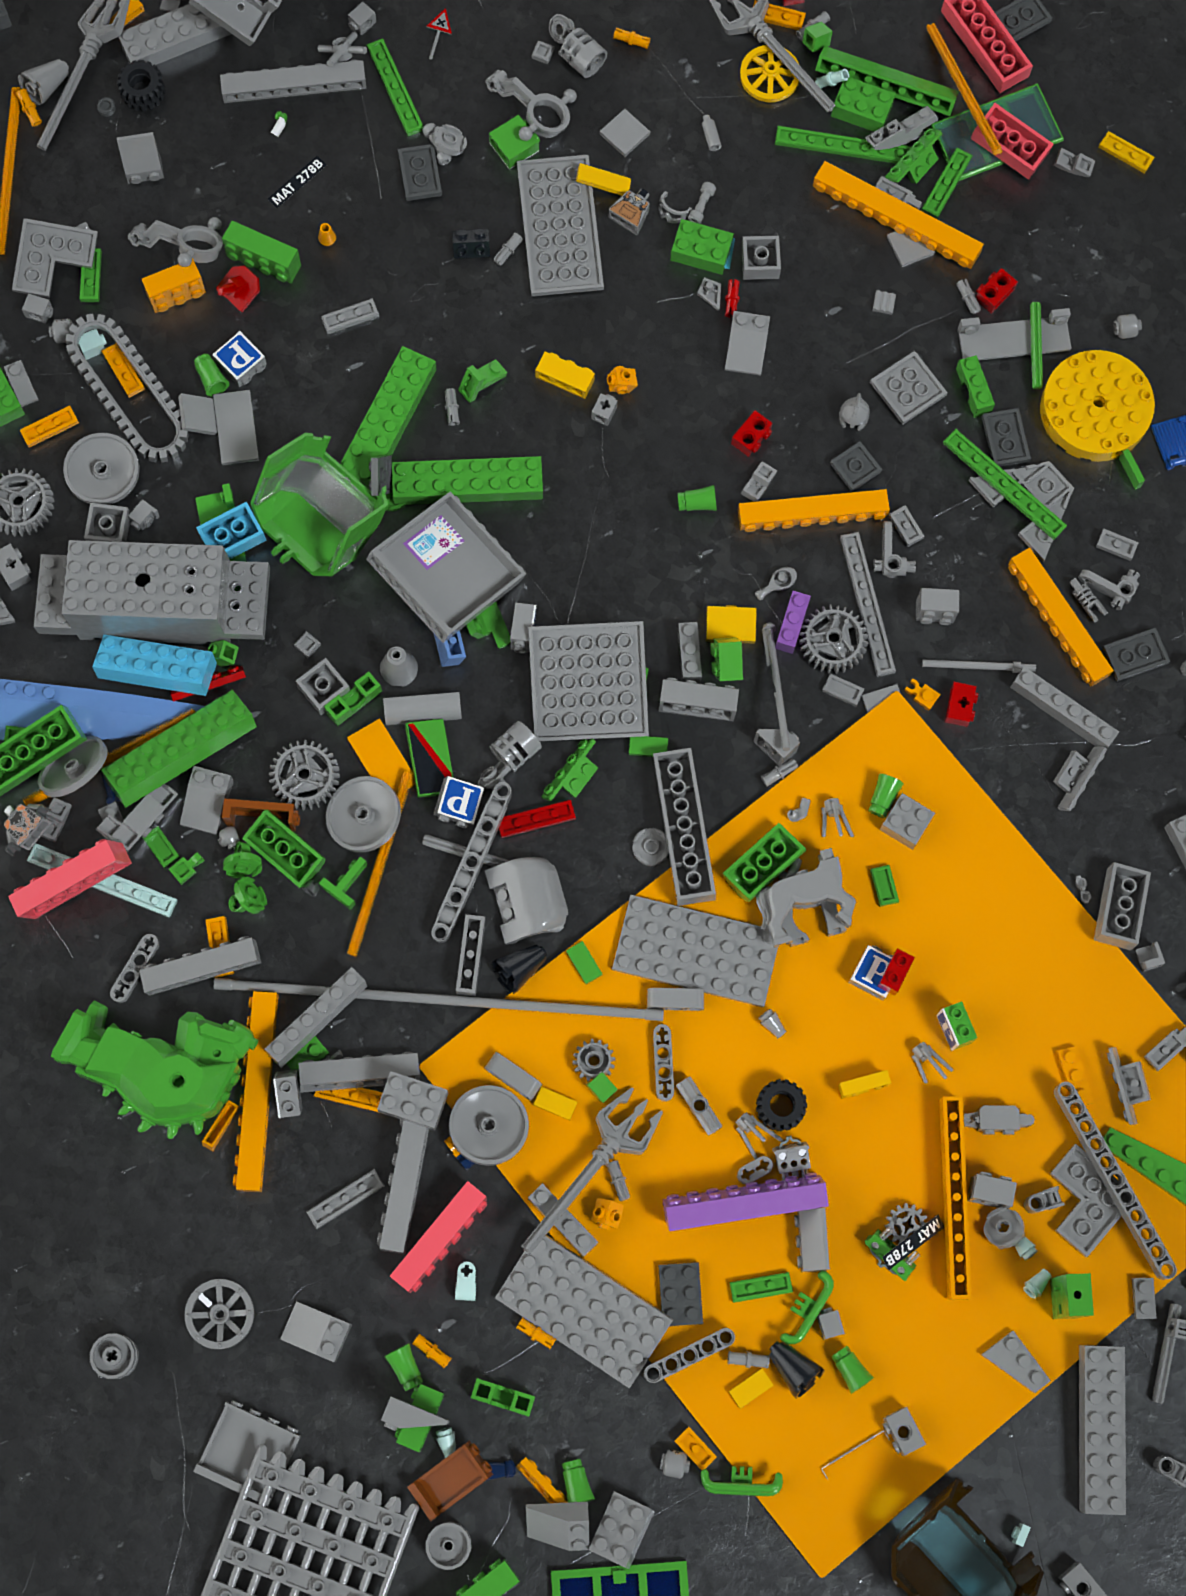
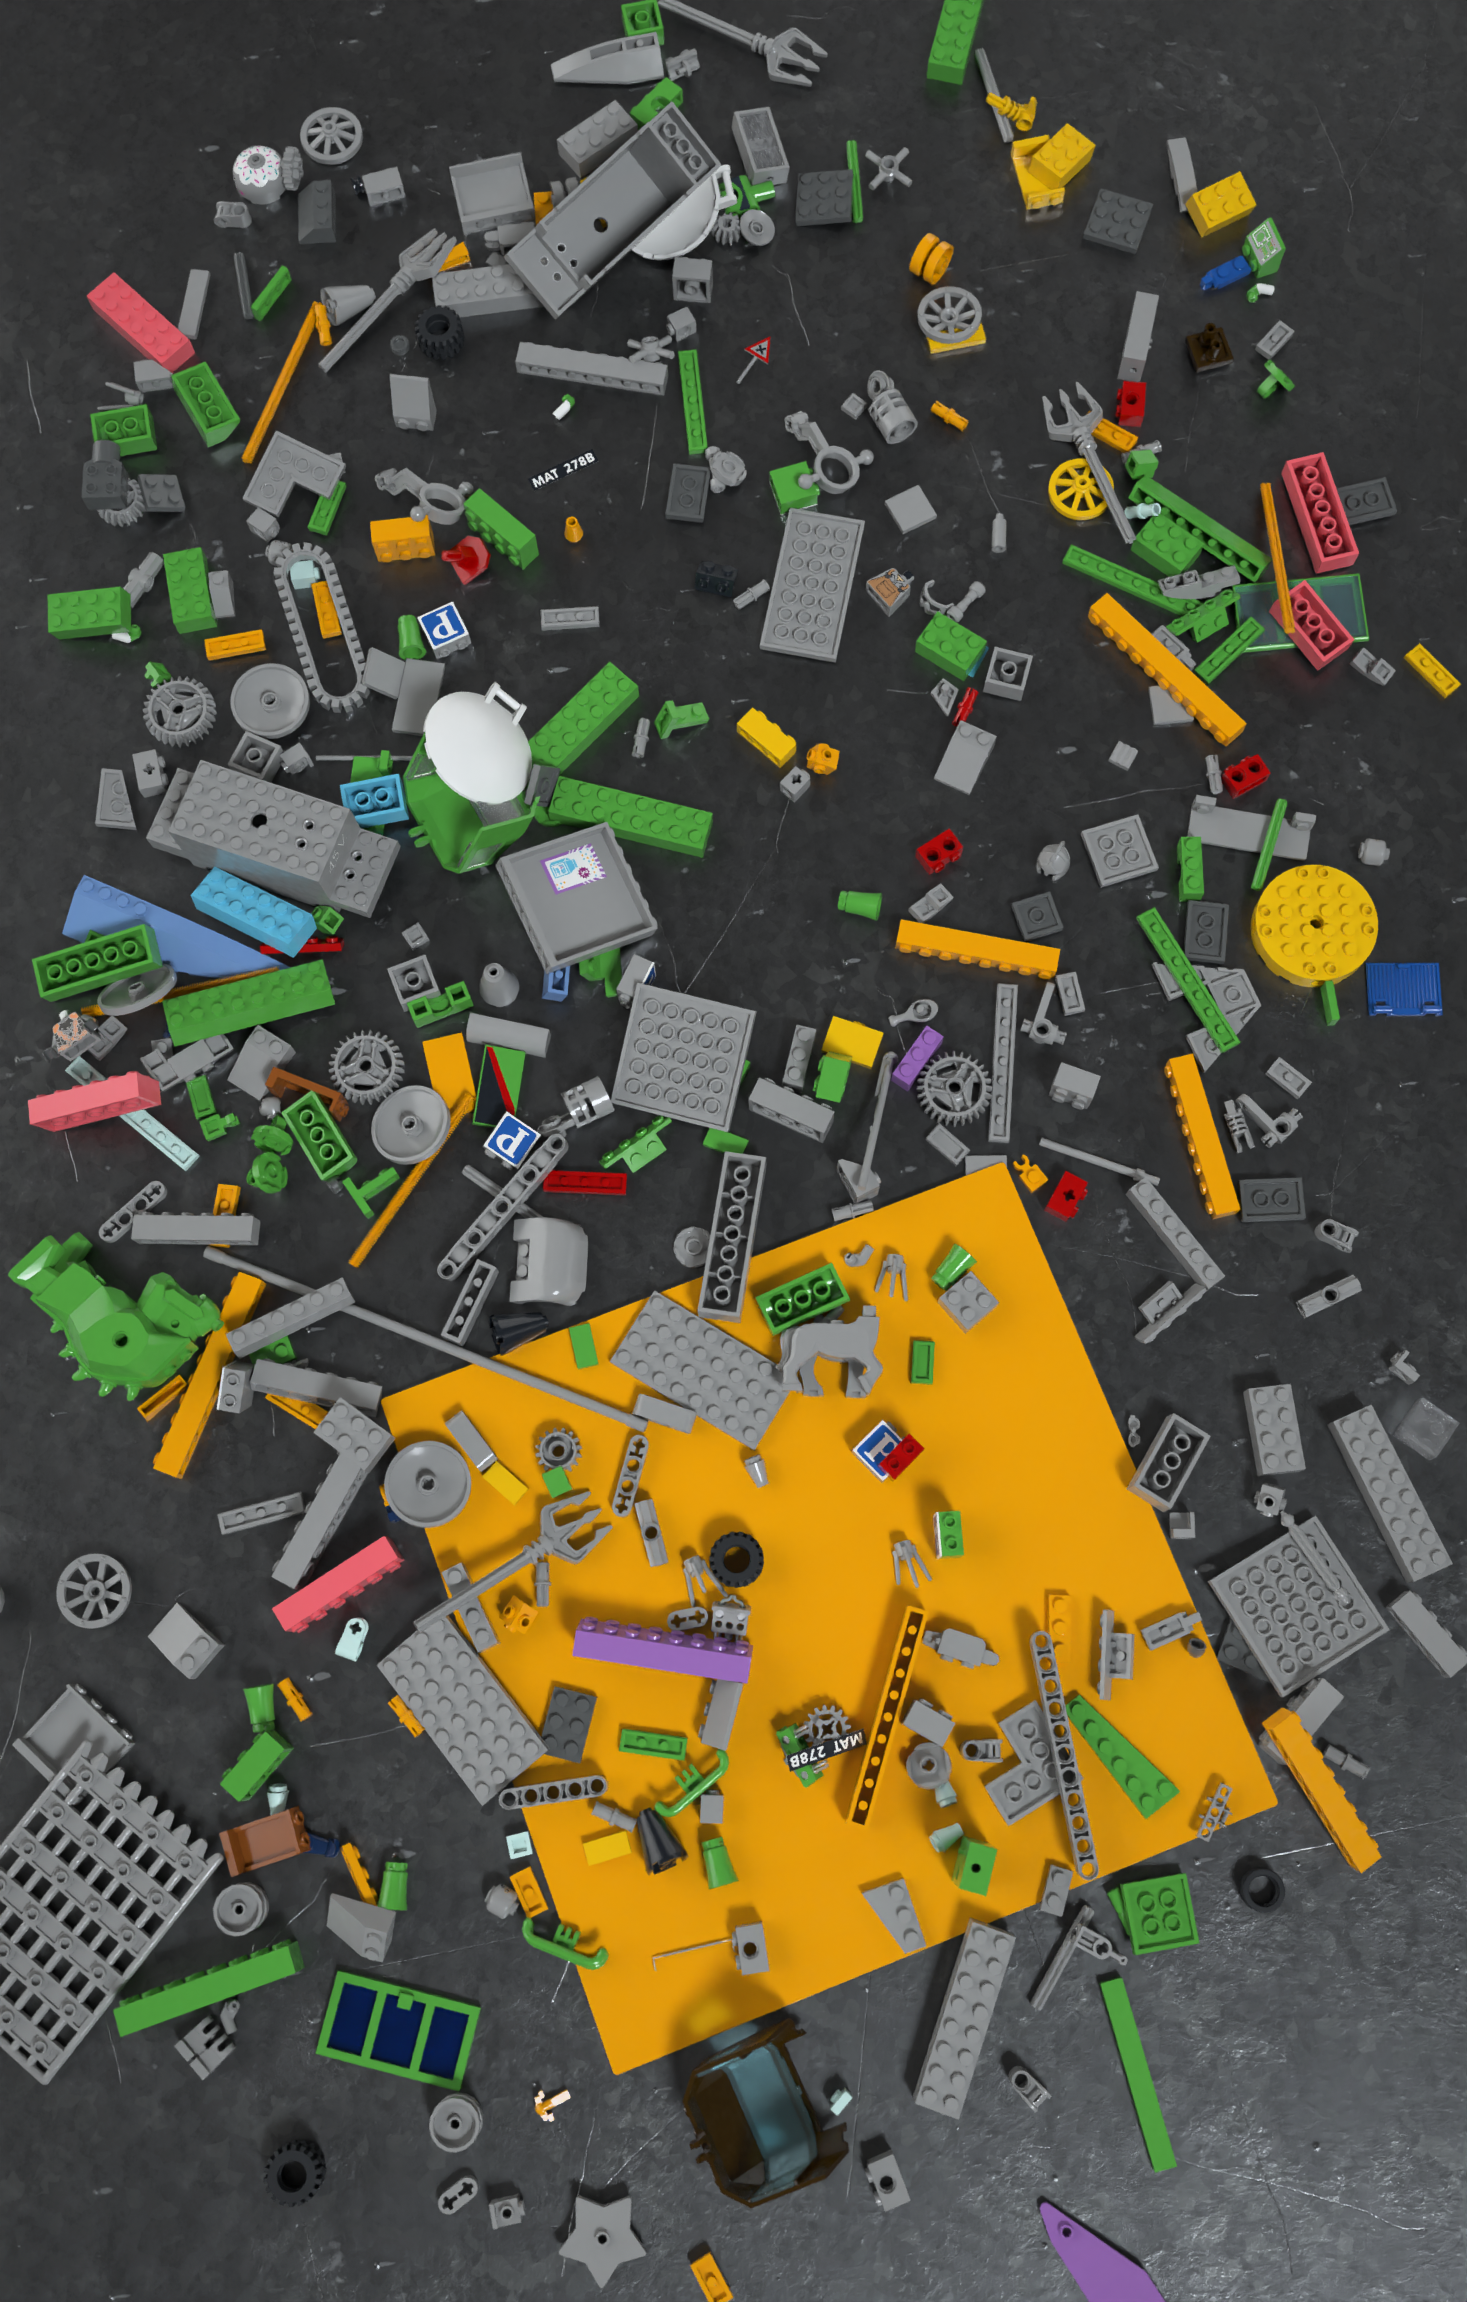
camera: 25 degrees right, 0 degrees up
light grey slope [381,1397,450,1431] -> none
bright green arch [471,1378,535,1417] -> none
yellow tile [576,163,631,196] -> none
light grey brick [588,1491,655,1569] -> none
yellow piece [838,1070,891,1099] -> none
none -> light grey axle [316,755,413,761]
none -> white dish [423,682,532,805]
none -> light aqua plate [506,1831,533,1859]

